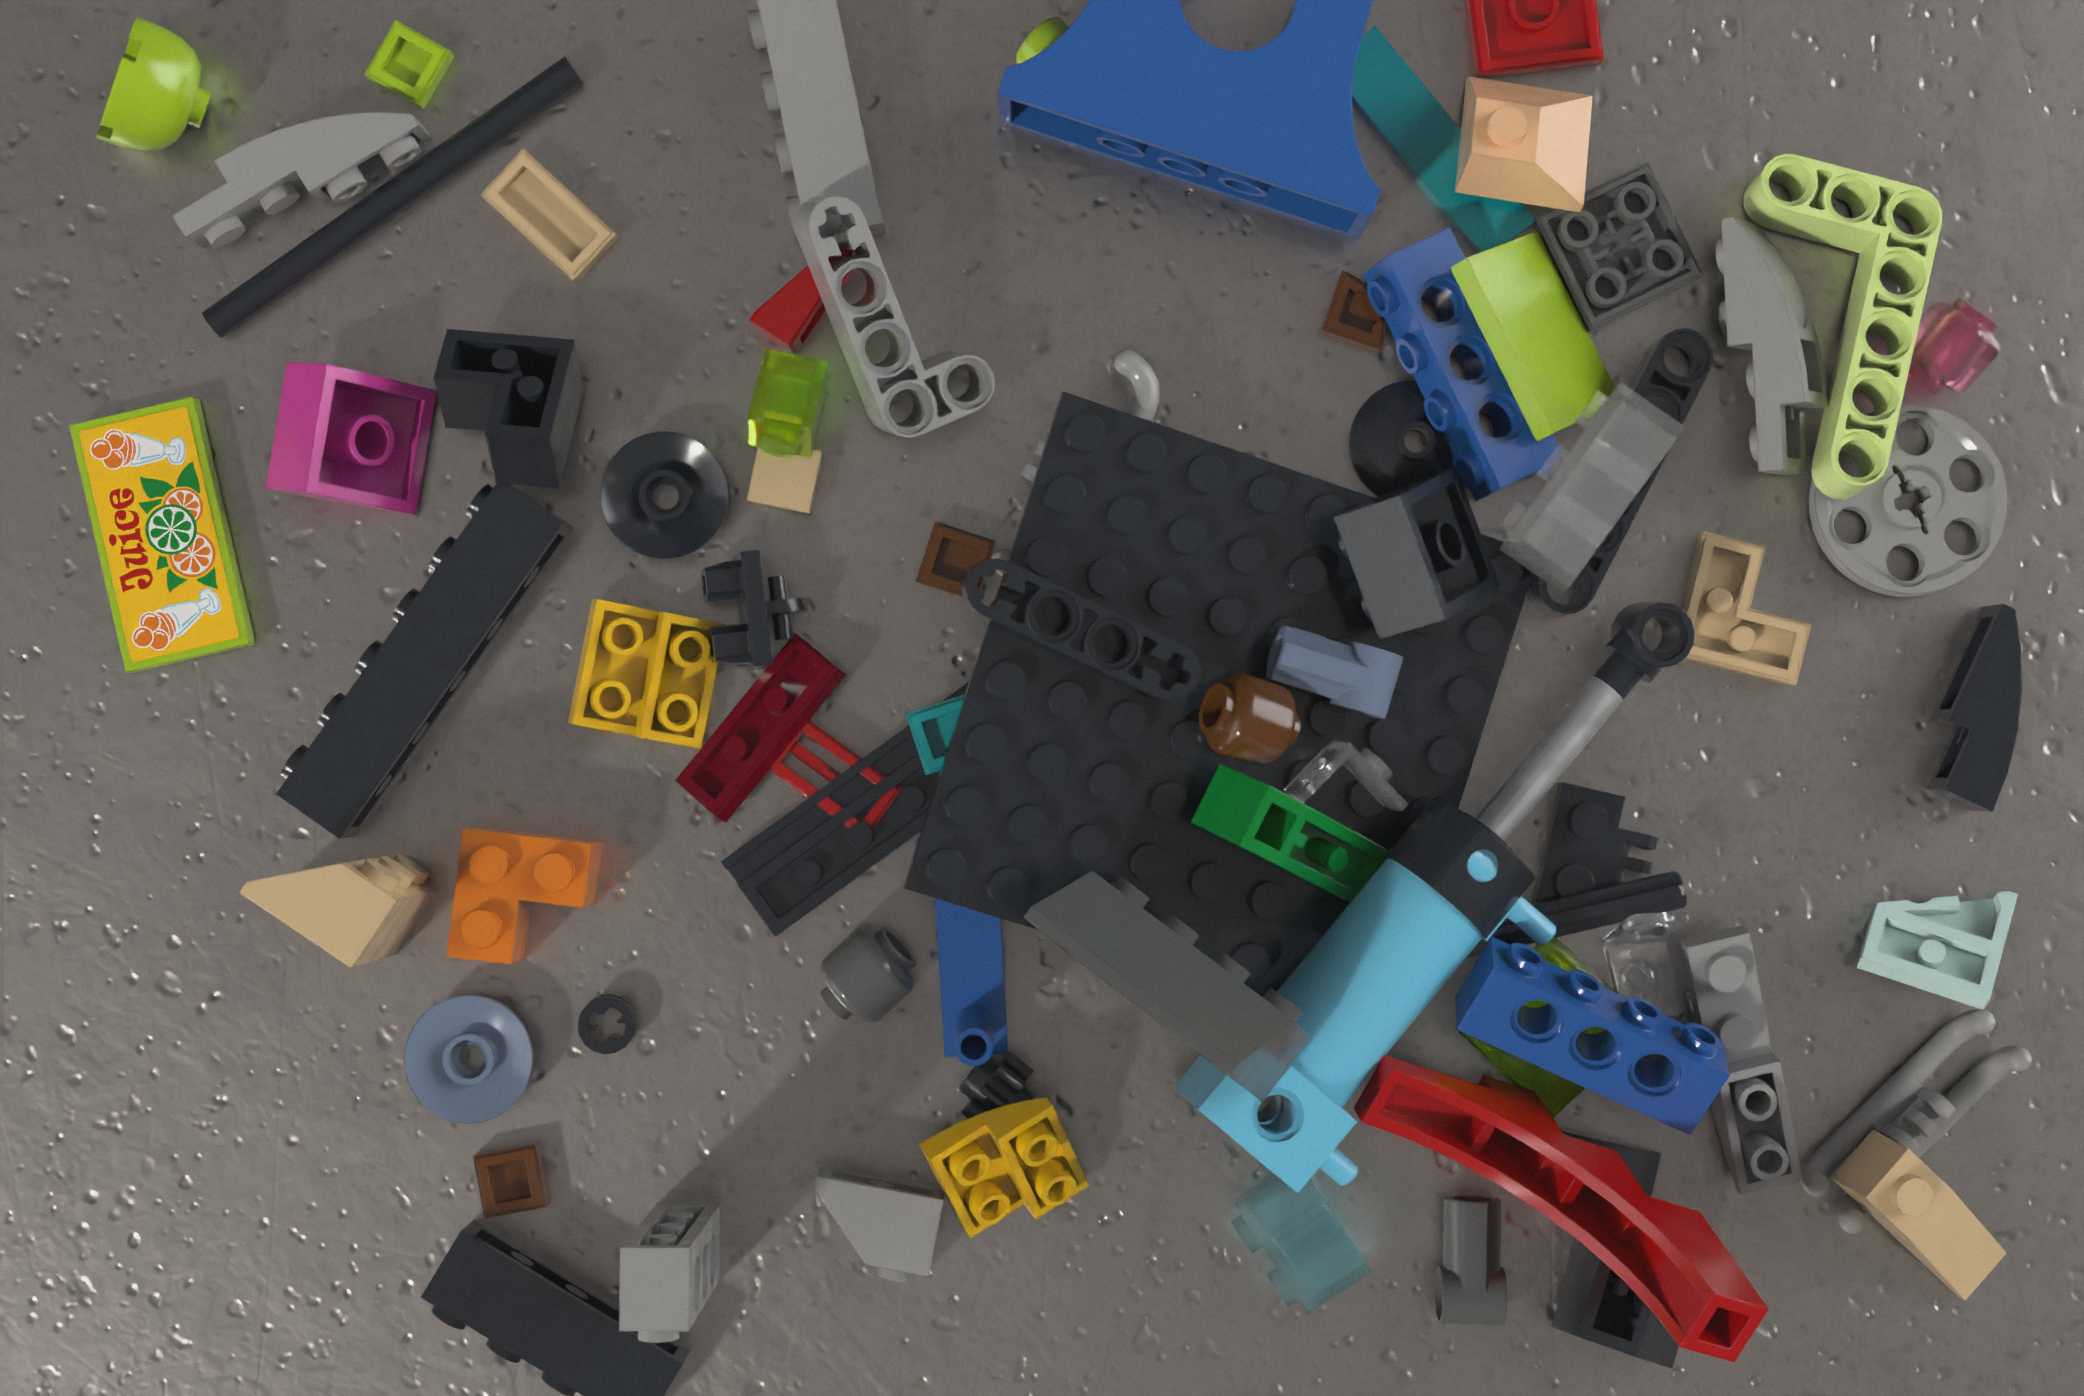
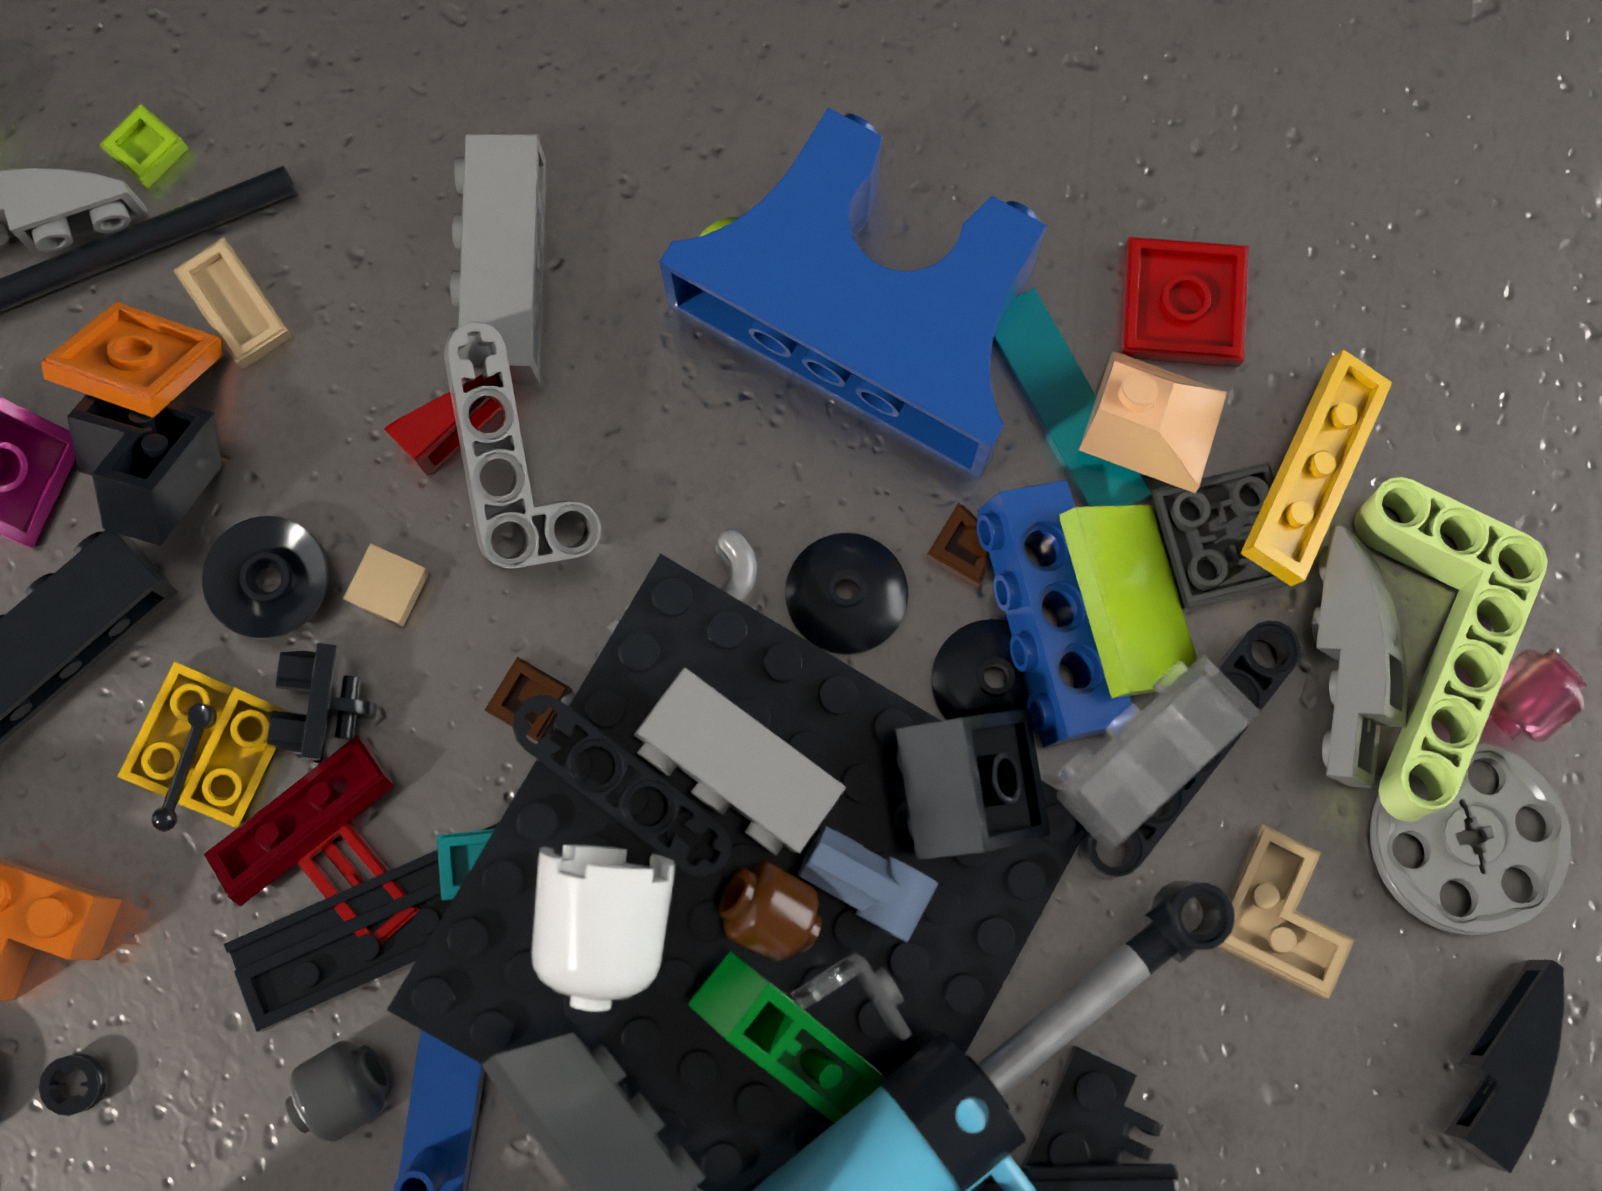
camera: 15 degrees right, 10 degrees down
clear neon green brick [748,348,829,458] -> none
none -> orange tile [41,302,223,417]
none -> black hinge [151,703,217,832]
none -> white cylinder [532,844,675,1011]
none -> light grey brick [633,668,846,855]
none -> black dish [785,533,908,655]
none -> yellow plate [1241,349,1393,587]

